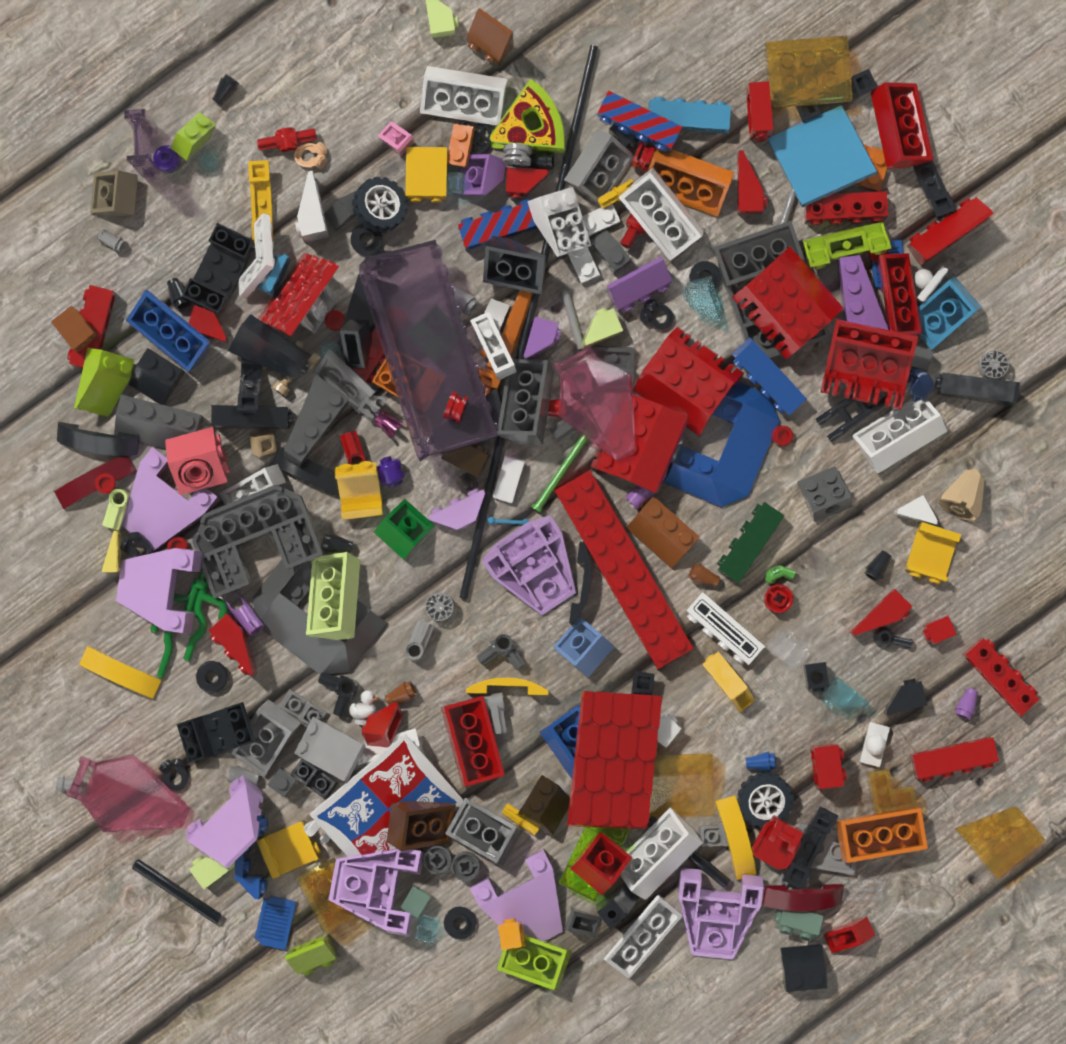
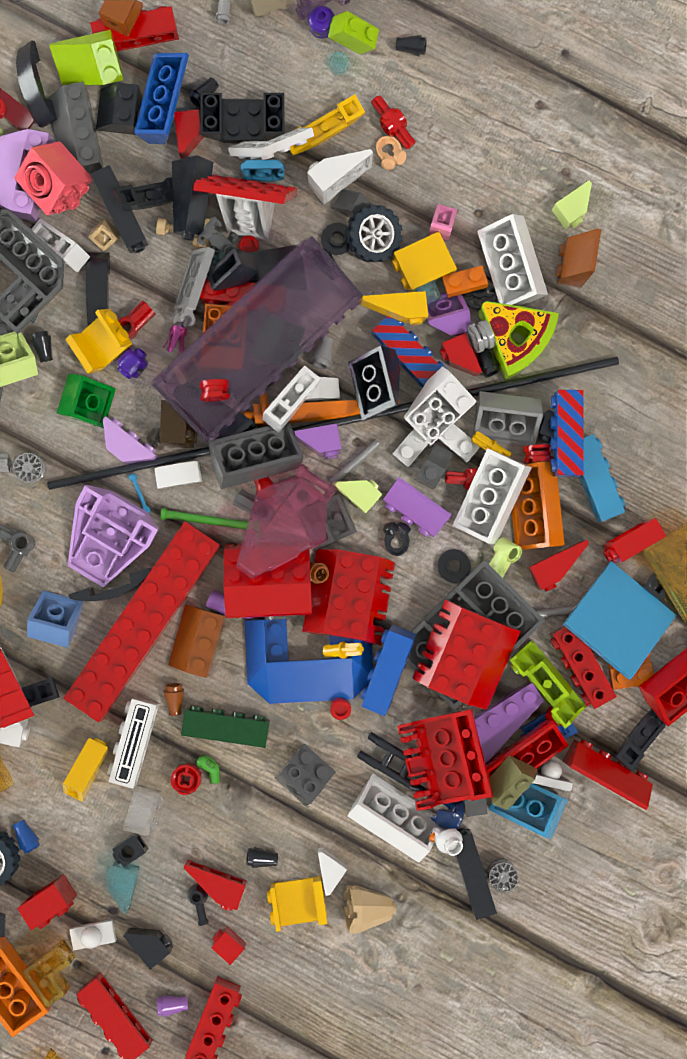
camera: 50 degrees right, 0 degrees up
dark grey wedge [283,375,349,468] -> none
clear light blue slope [683,276,724,321] -> none
none -> dark grey piece [197,217,238,256]
none -> dark orange cone [310,562,329,584]
none -> yellow axle [323,642,364,659]
none -> yellow slope [360,291,428,325]
none -> white animal [429,827,463,856]
none -> yellowish green piece [489,537,522,578]
none -> olive slope [489,755,538,810]

